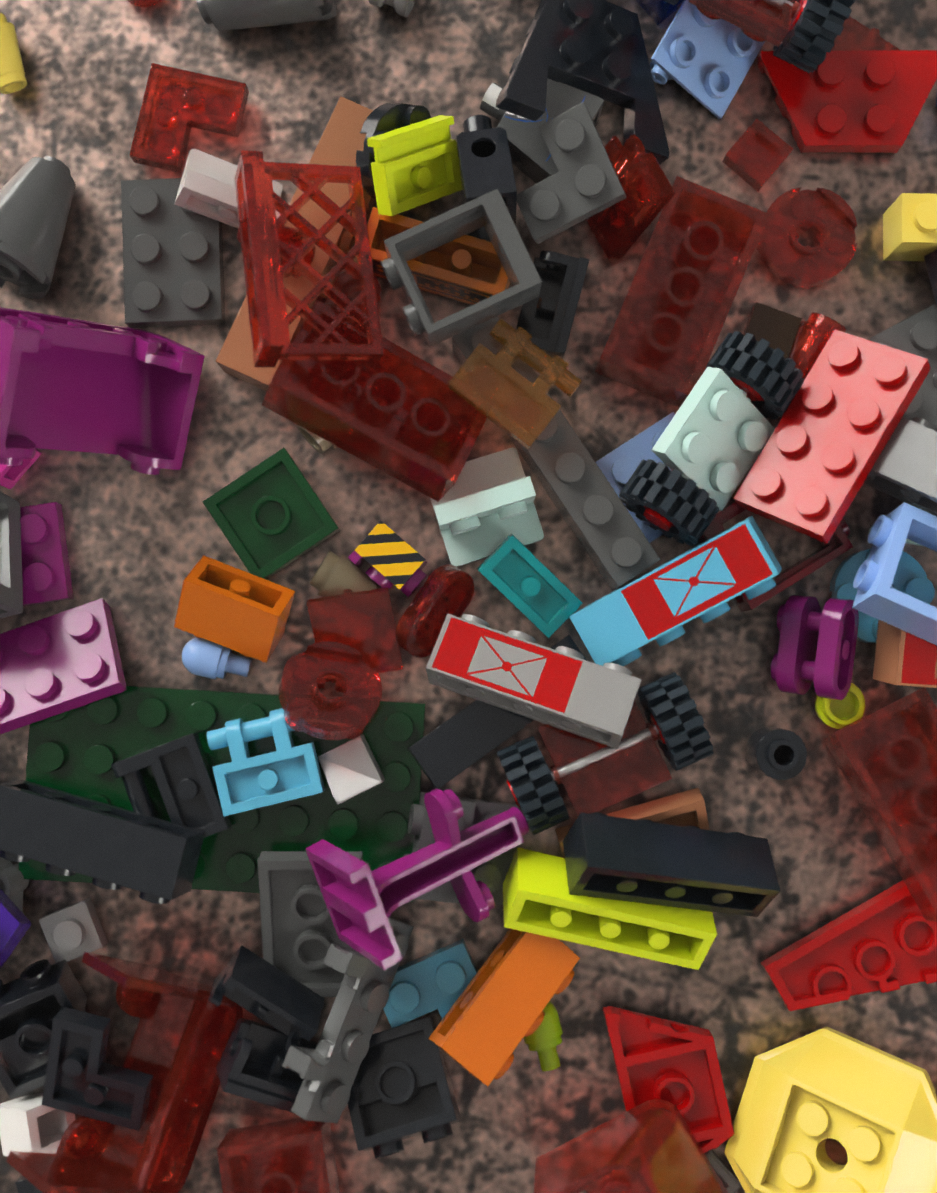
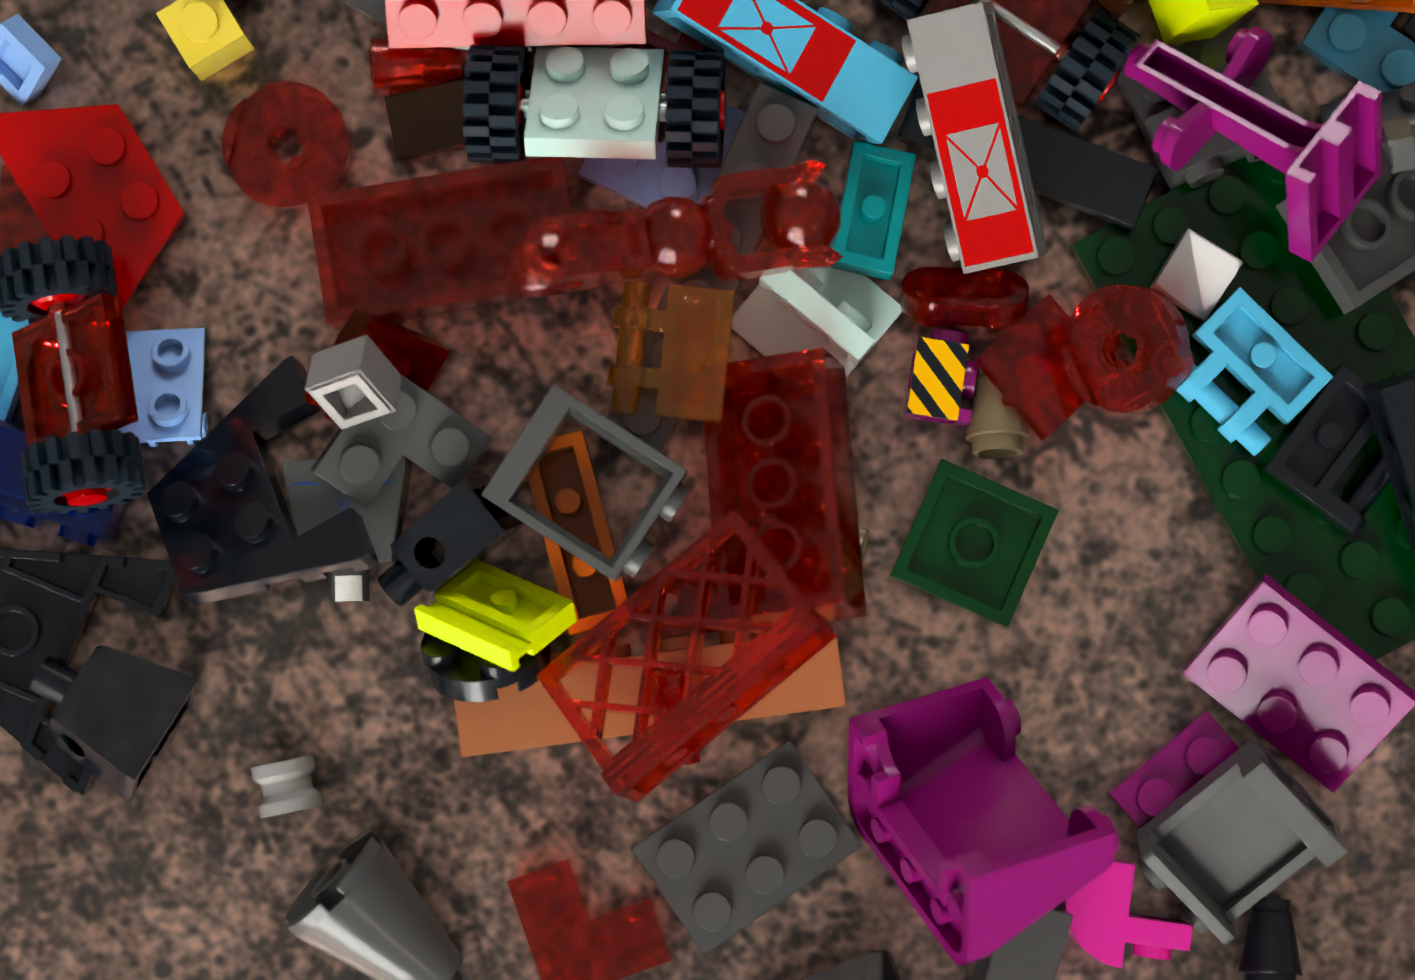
camera: 120 degrees left, 0 degrees up
white panel [174,149,284,240] -> none
orange brick [174,555,295,663] -> none
light blue cylinder [182,637,252,680] -> none
black hinge [513,251,590,365] -> none
clear red tile [722,119,793,192] -> none
none -> light grey slope [305,334,402,430]
none -> clear red piece [509,160,843,297]

